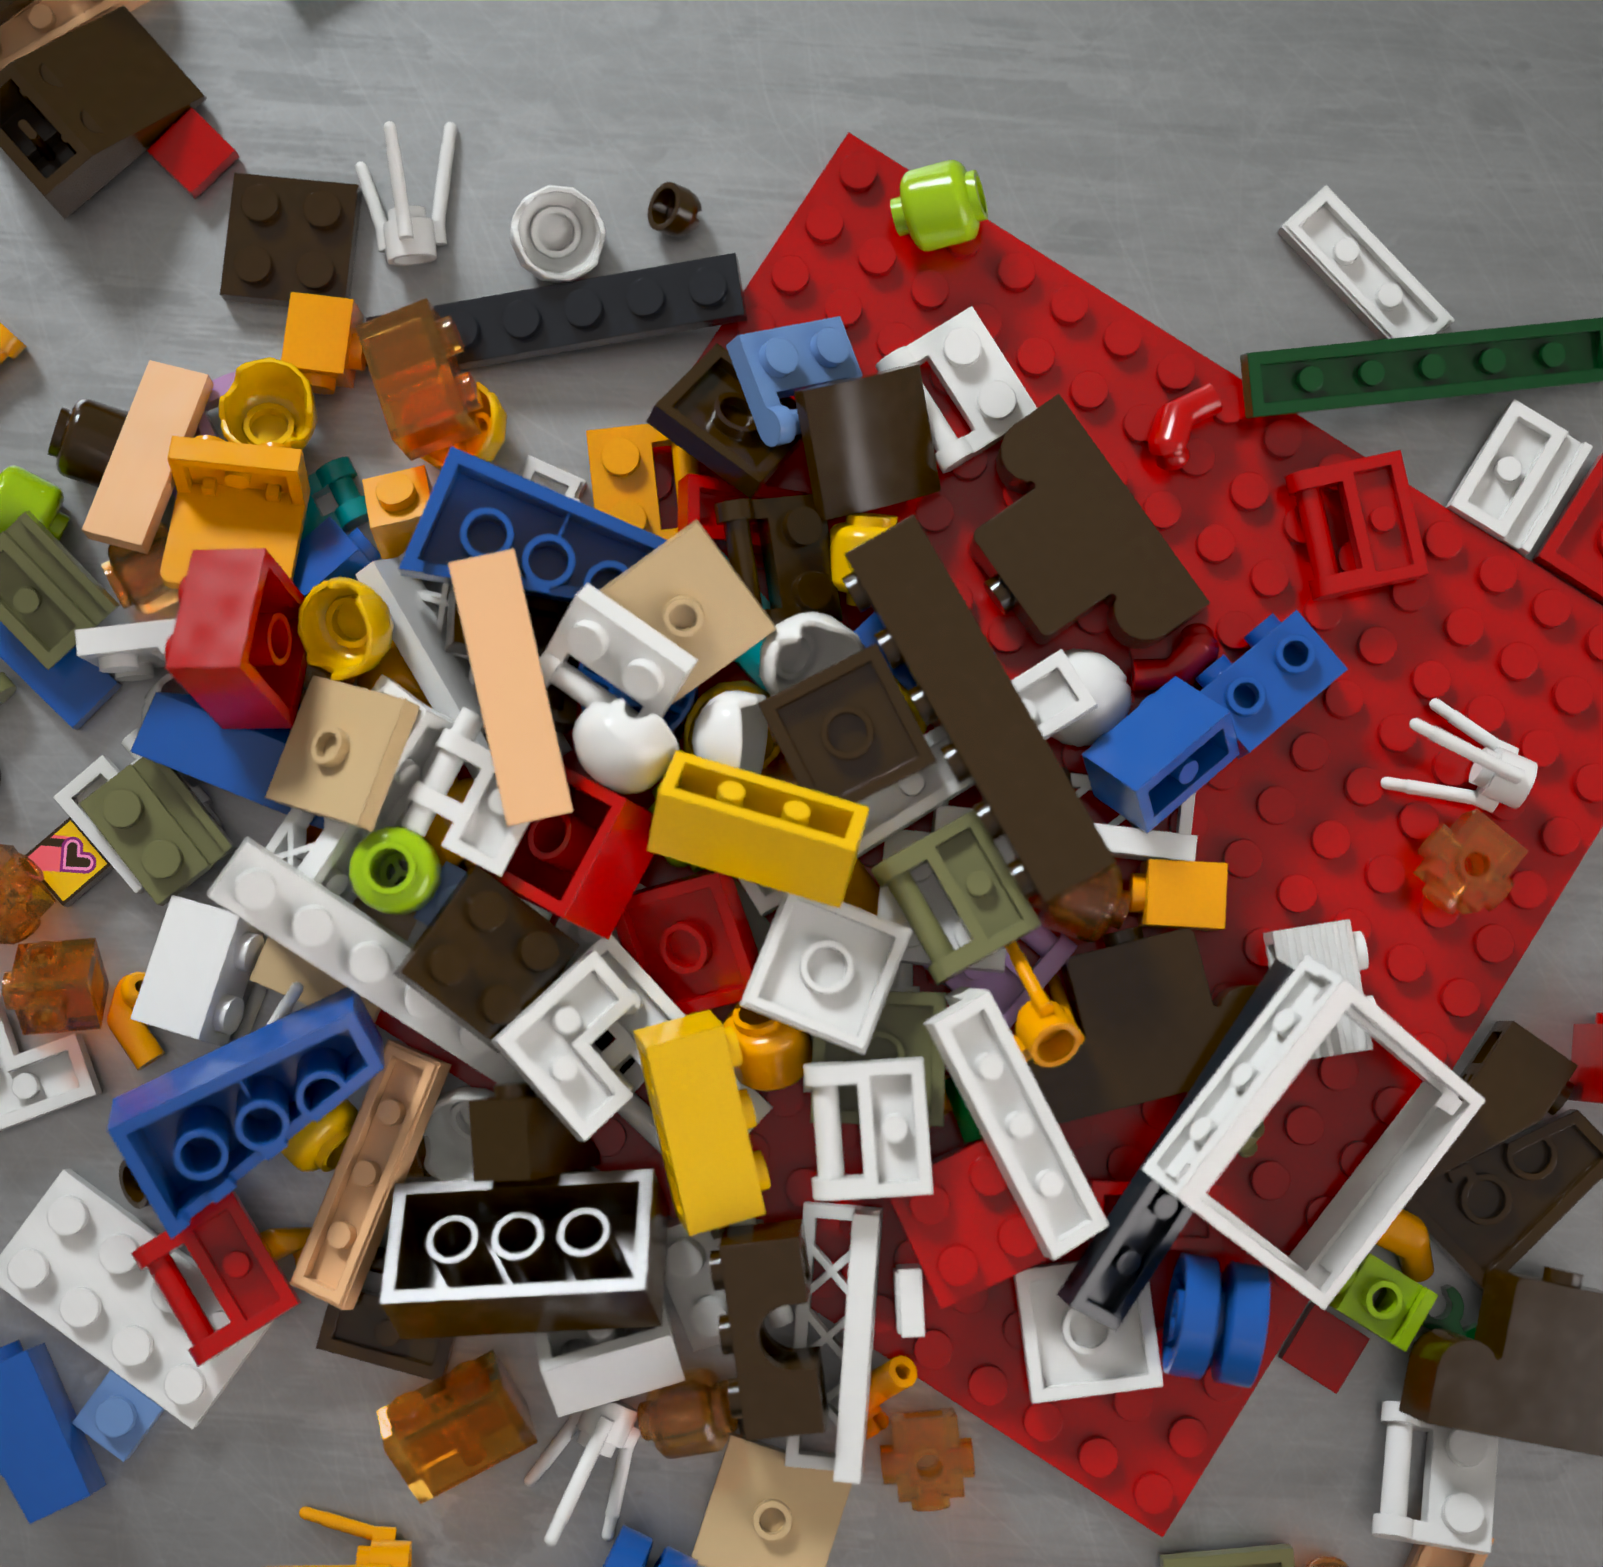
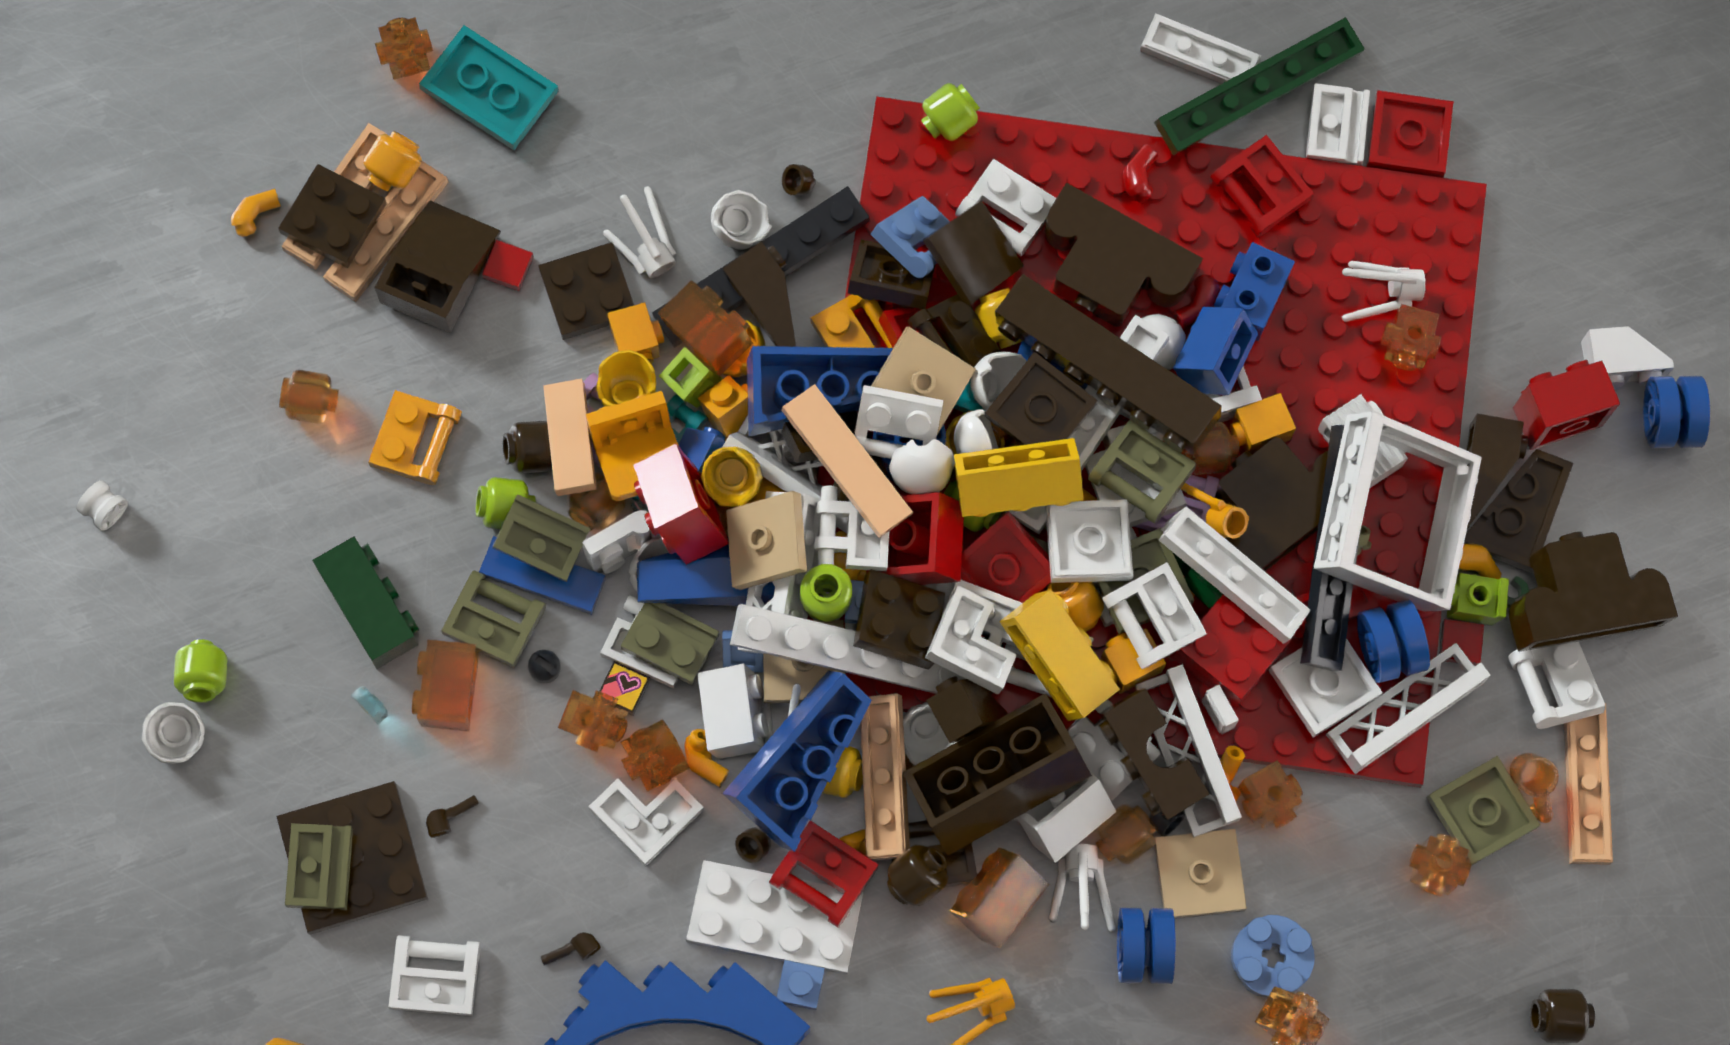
camera: 25 degrees left, 10 degrees down
none -> lime brick [659,347,723,409]
none -> dark brown slope [723,241,796,347]
none -> dark brown head [887,844,948,906]
none -> light orange brick [1101,628,1166,694]
none -> white fence [1326,643,1491,774]

